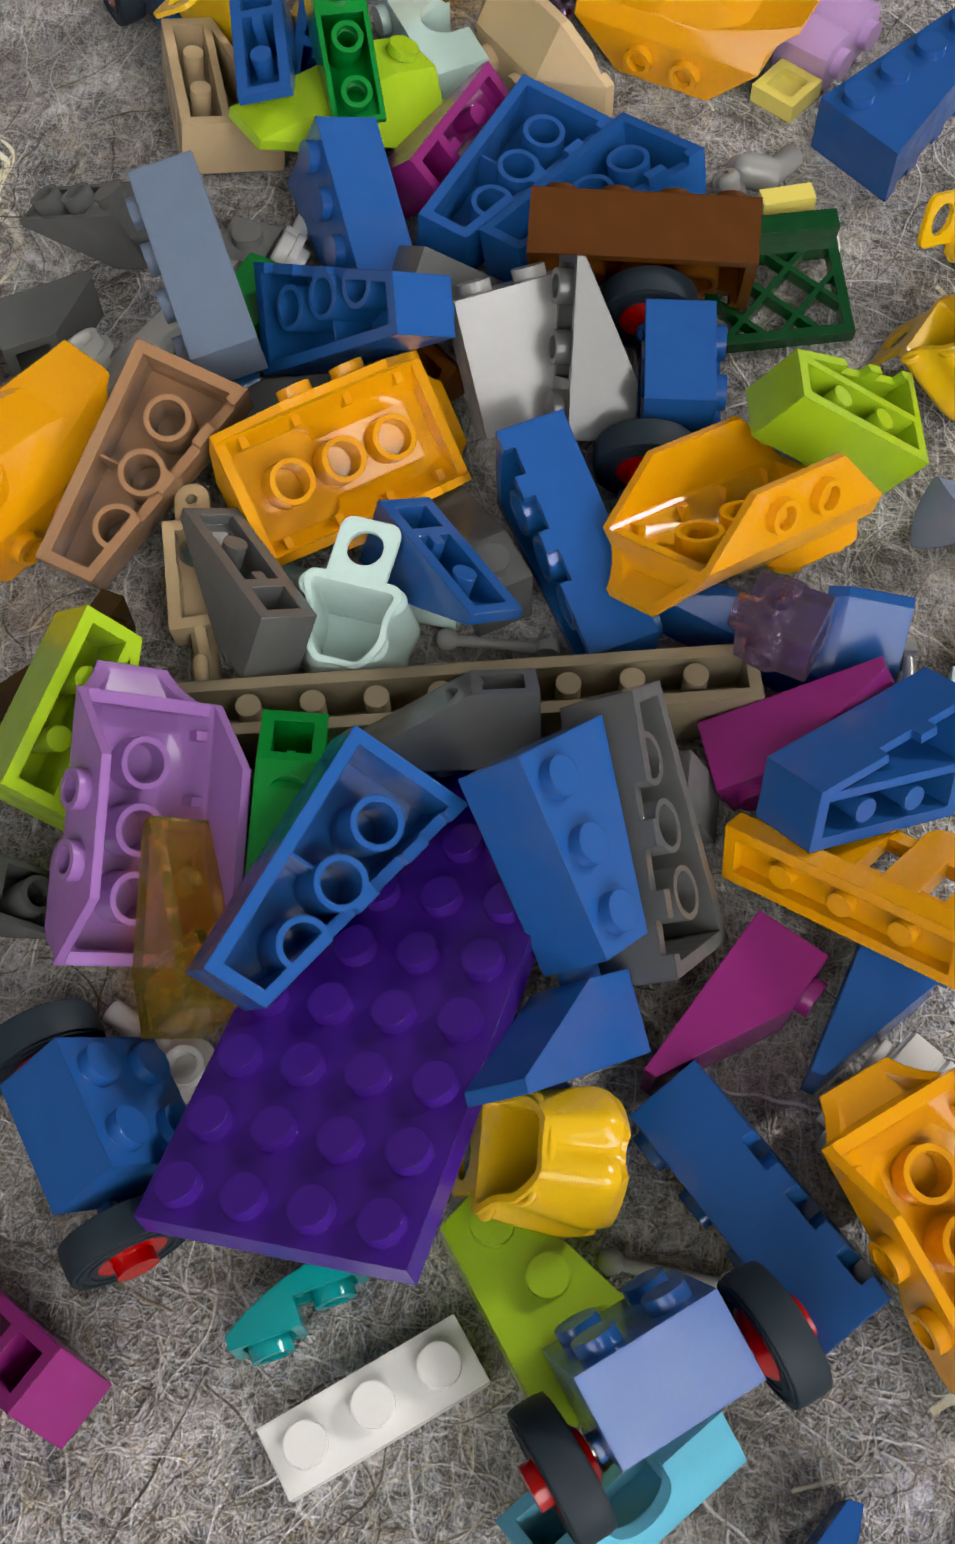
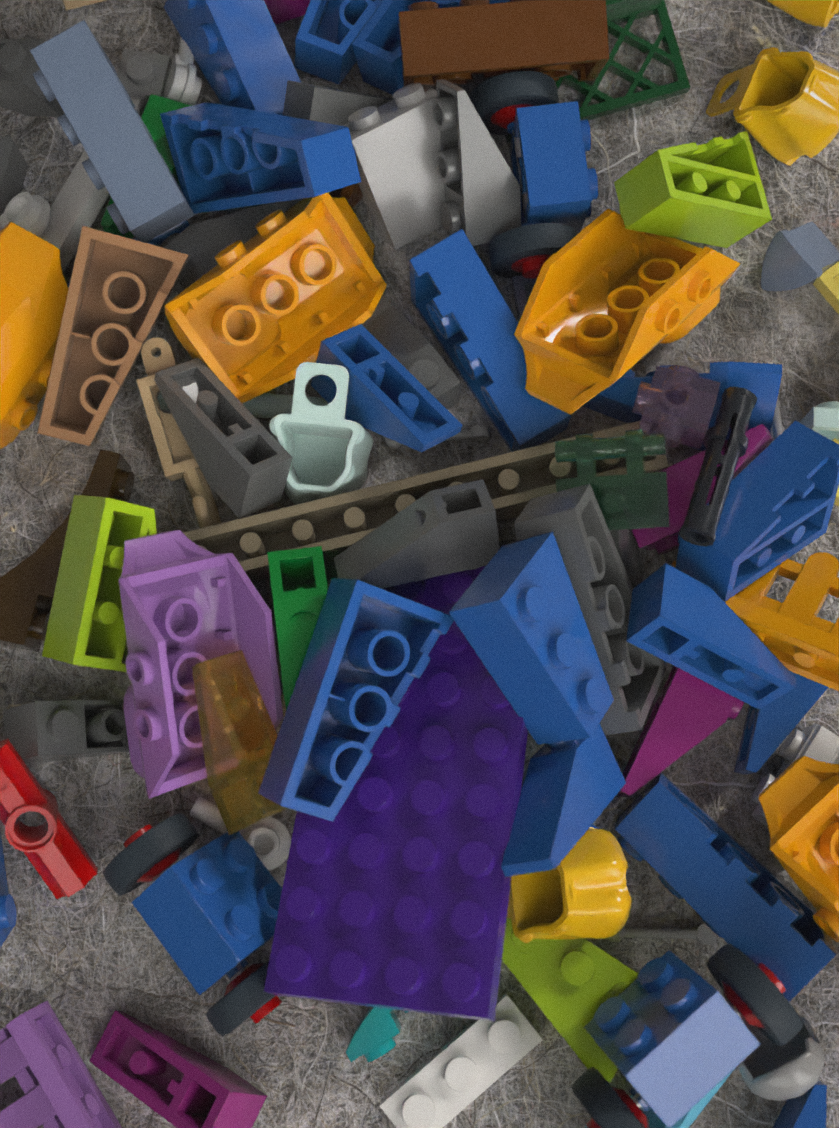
camera: 10 degrees left, 15 degrees up
none -> clear green plate [555,429,671,530]
none -> blue slope [626,563,796,710]
none -> black pin [679,387,757,546]
none -> light grey hair [738,1016,825,1101]

